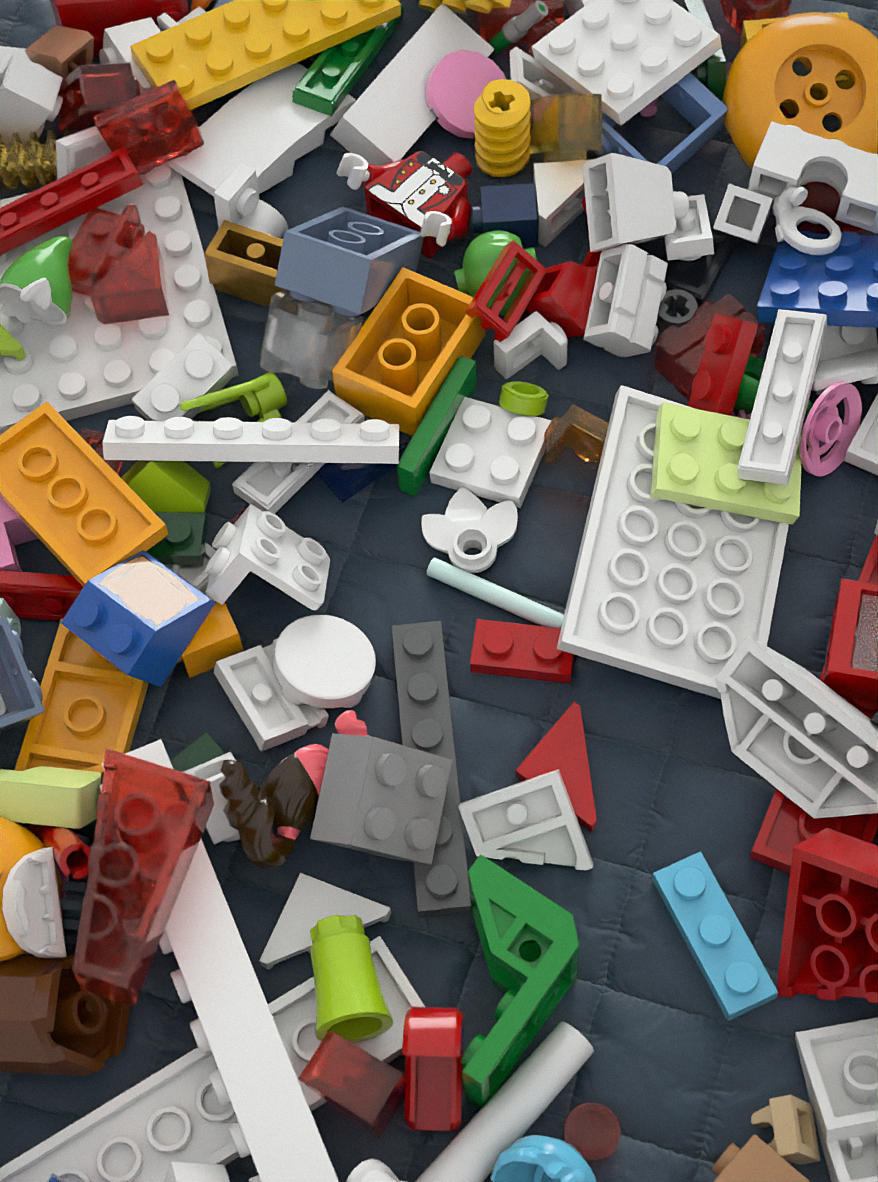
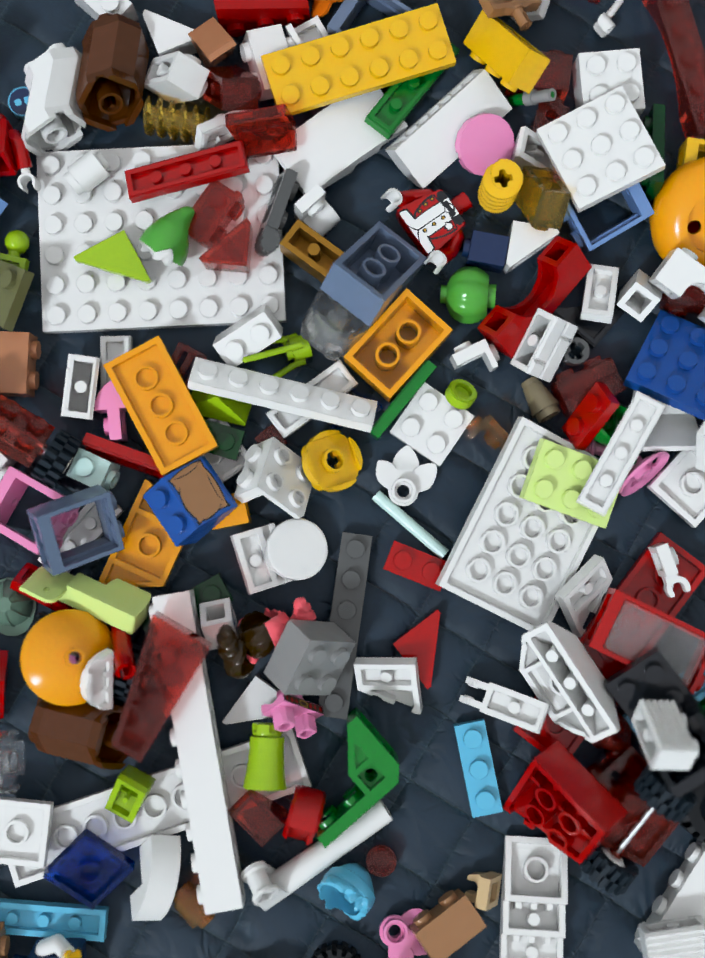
camera: 10 degrees right, 25 degrees up
red tile [465,240,548,342] -> none
white torso [582,153,689,252] -> none
white piece [772,186,842,255] -> none
none -> lime slope [105,764,156,823]
none -> dark grey hinge [254,168,299,257]
none -> bright pink hips [261,690,324,739]
none -> yellow plate [301,430,363,492]
none -> white hinge [458,676,550,734]
none -> dark tan cone [521,376,560,423]
none -> white wing [555,554,613,637]

